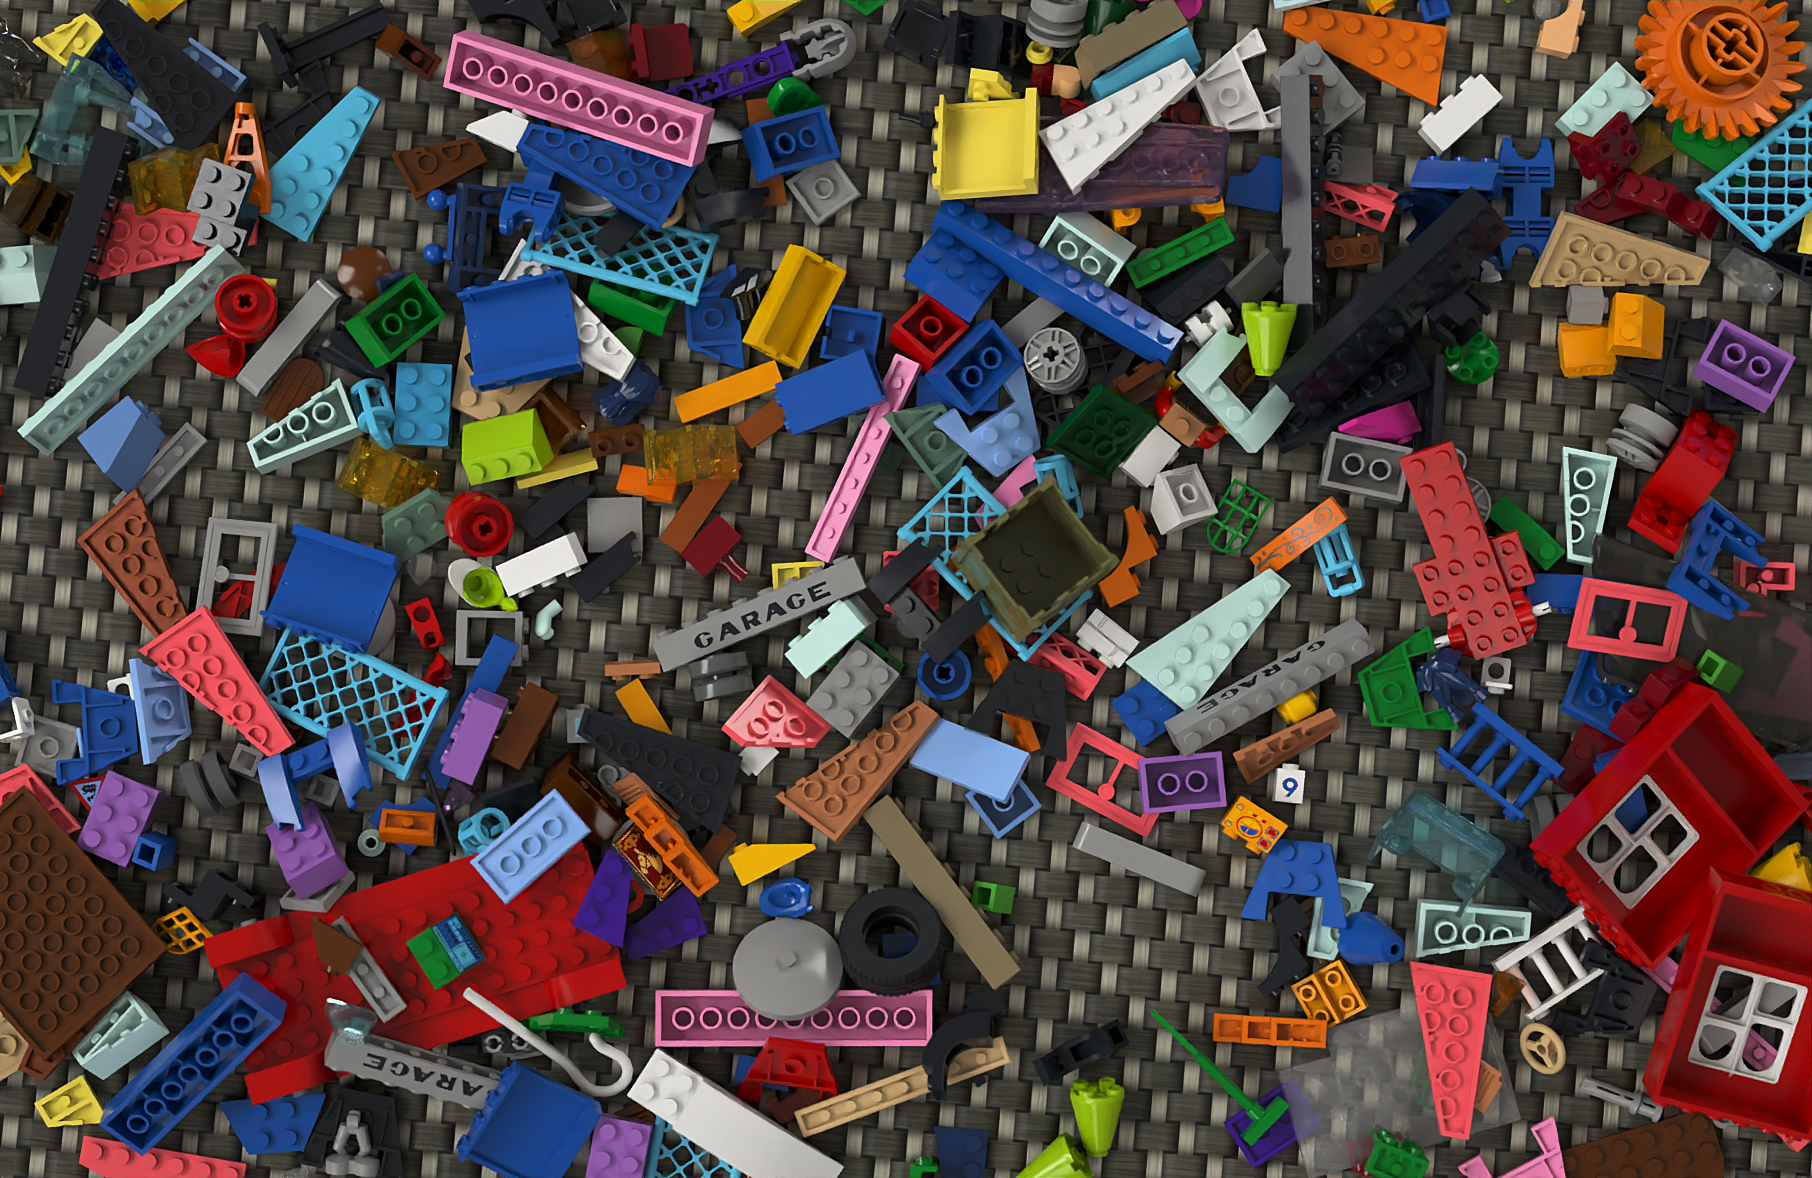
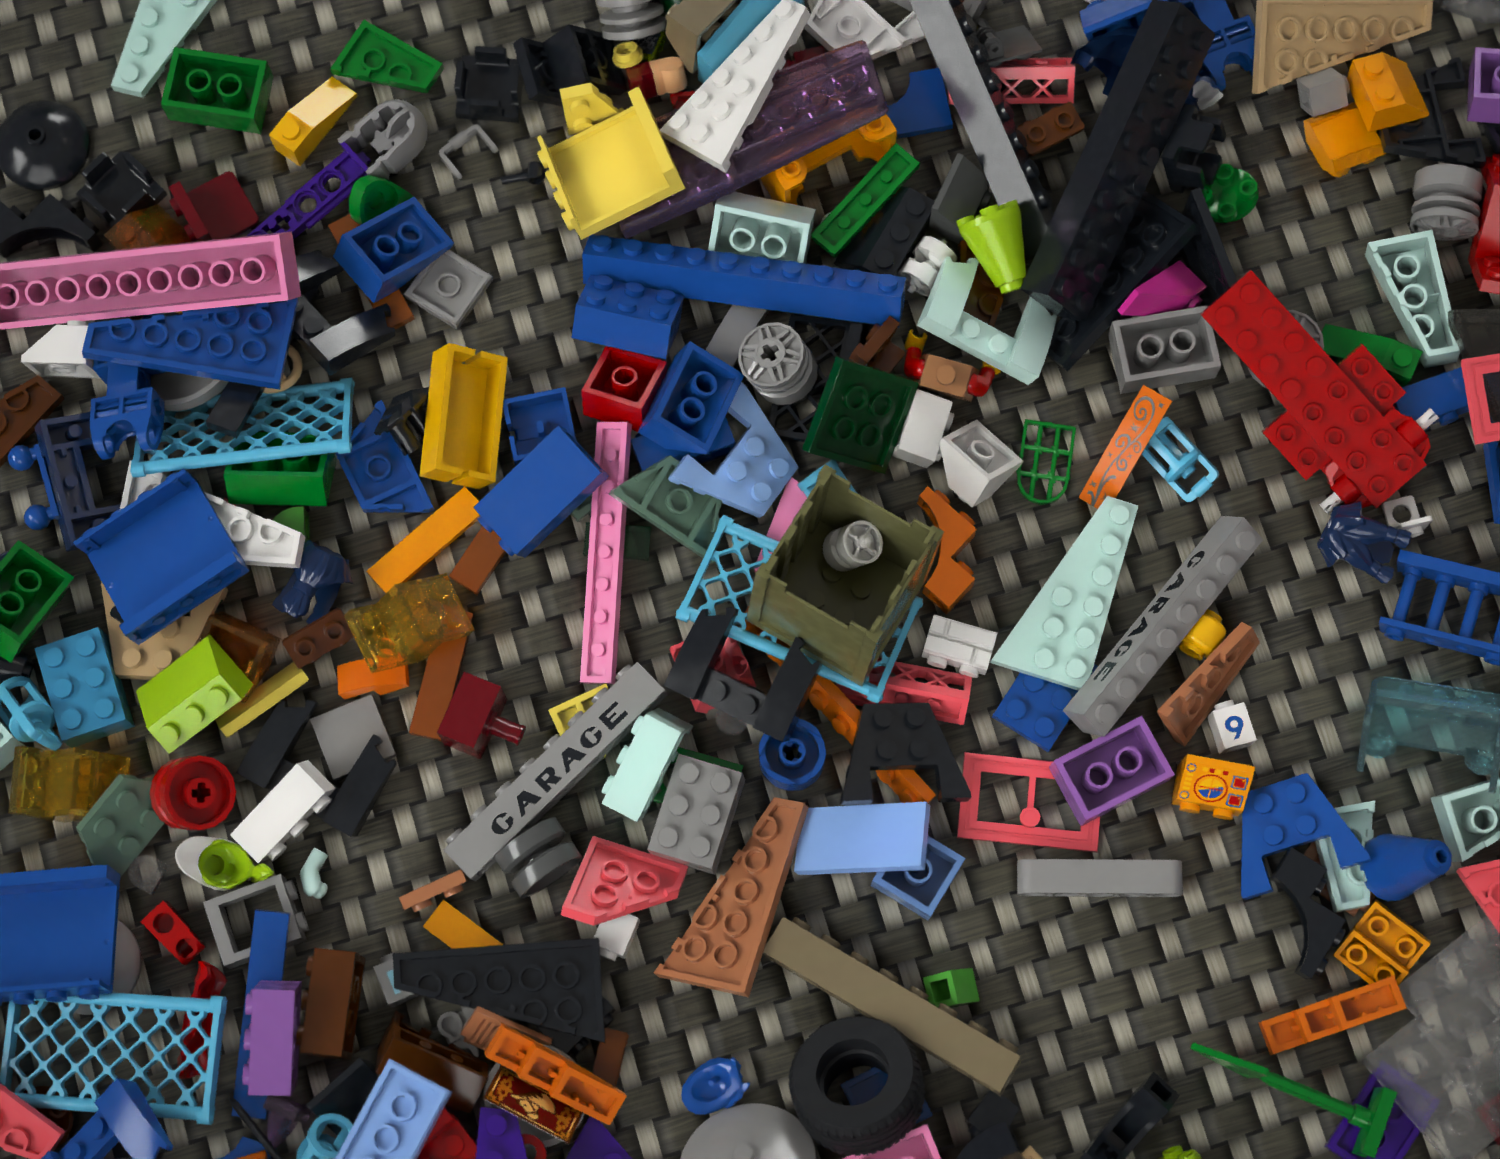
camera: 20 degrees left, 10 degrees down
yellow slope [728,842,817,886] -> none
green wing [1356,626,1459,730] -> none
none -> light grey piece [439,125,499,180]
none -> white wheel [823,520,883,572]

